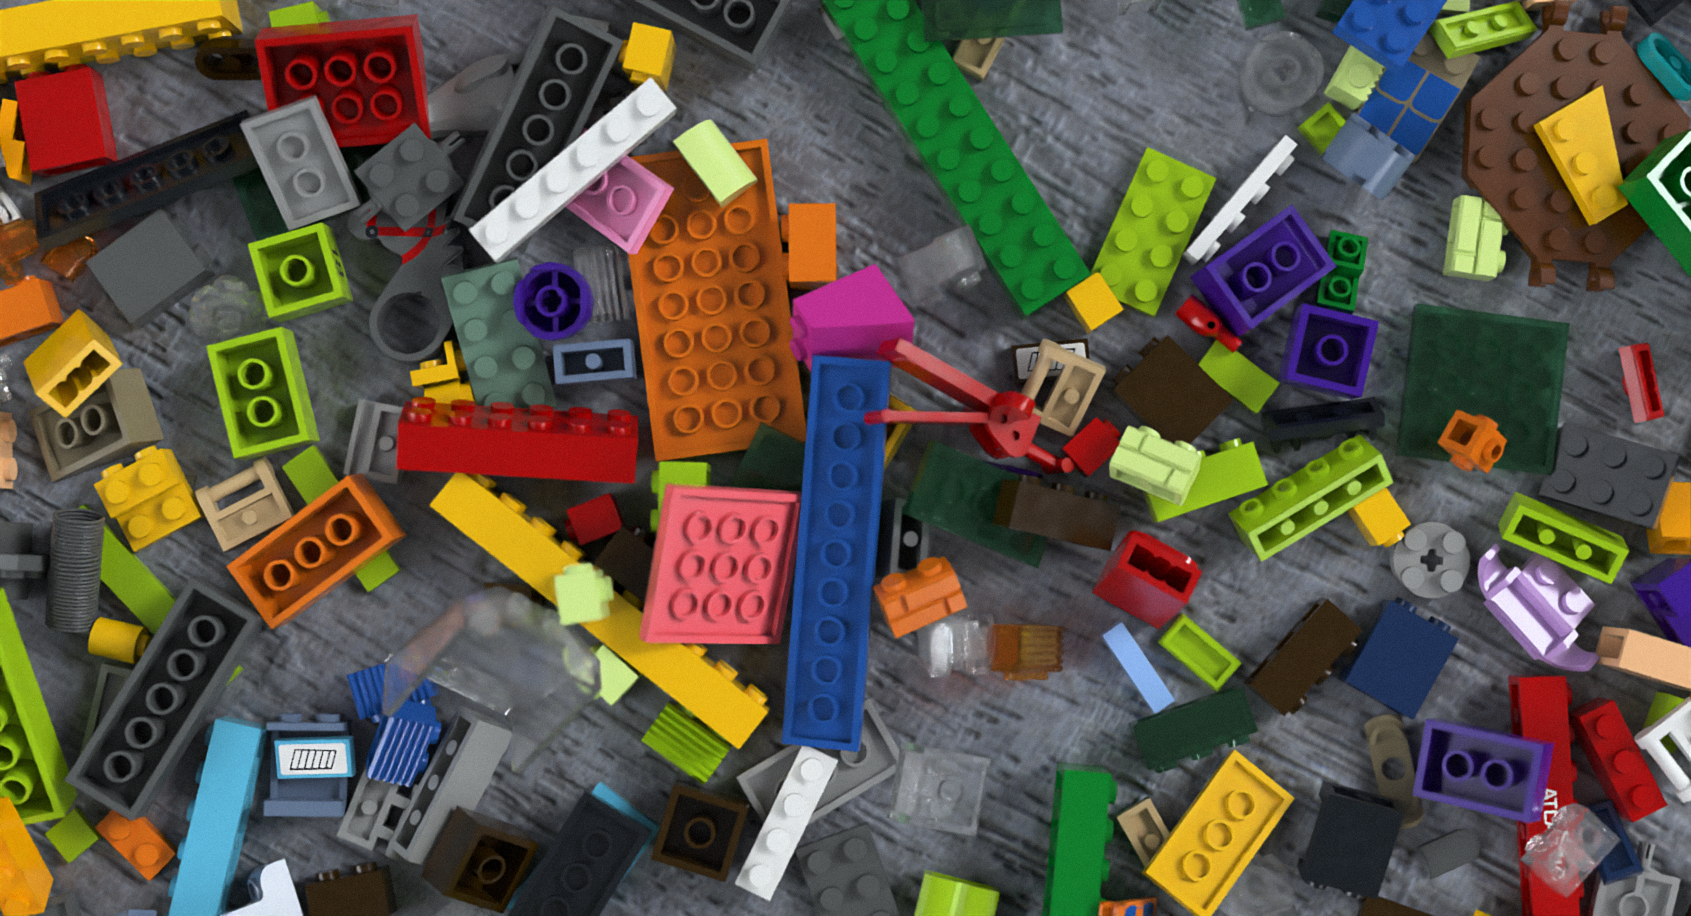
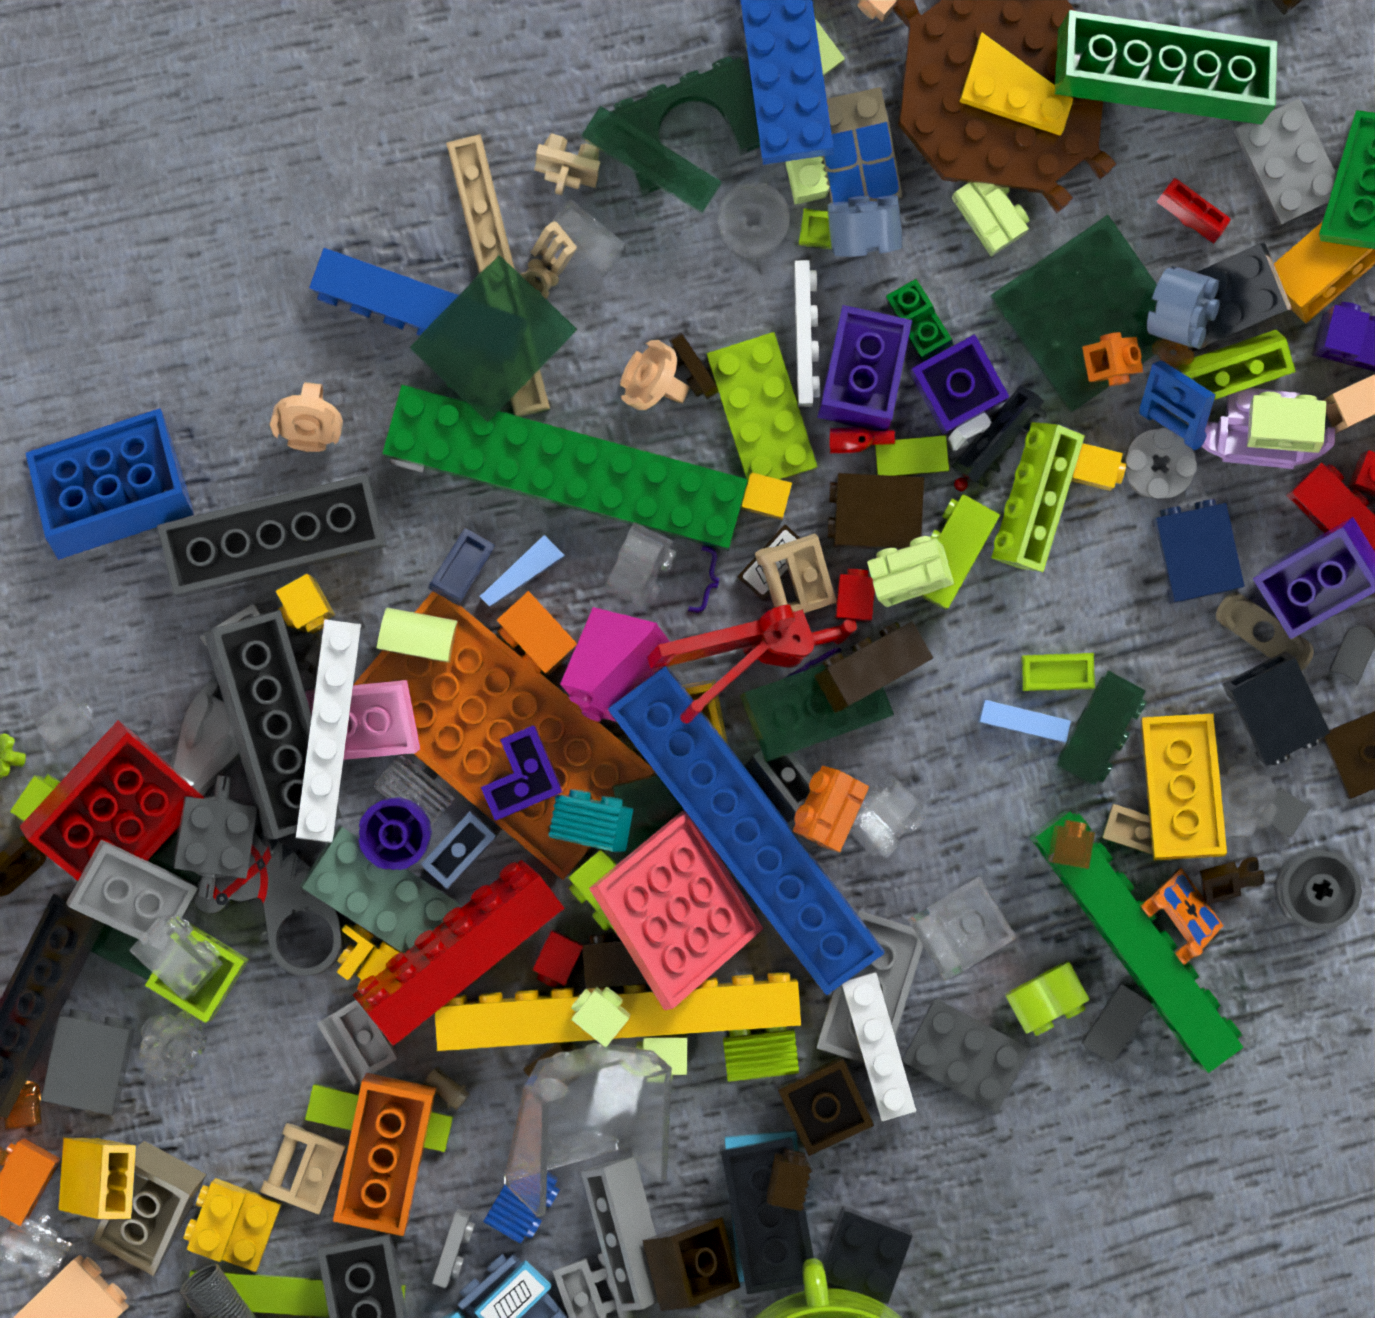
camera: 40 degrees left, 0 degrees up
lime brick [206,327,320,460] -> none
blue brick [366,697,441,787] -> none
clear orange brick [990,624,1065,681] -> none
red brick [1092,530,1202,629] -> none
dark brown brick [1243,598,1362,716] -> none
lime tile [1428,0,1538,59] -> none
none -> clear brick [129,915,223,1000]
none -> dark tan pin [423,1066,470,1111]
none -> dark blue tile [428,528,496,606]
none -> light grey plate [432,1208,475,1288]
none -> light blue piece [480,535,565,607]
none -> dark purple brick [481,725,563,821]
none -> teal brick [549,789,633,852]
none -> light nougat tile [620,340,691,410]
none -> dark brown plate [669,332,719,399]
none -> dark purple piece [688,545,720,613]
none -> dark brown brick [767,1149,812,1211]
none -> white tile [947,413,992,451]
none -> red piece [954,477,968,492]
none -> clear orange brick [1048,820,1095,869]
none -> blue plate [1139,360,1215,450]
none -> sand blue brick [1147,266,1220,349]
none -> clear orange plate [1152,339,1194,368]
none -> yellowish green brick [1247,392,1326,453]

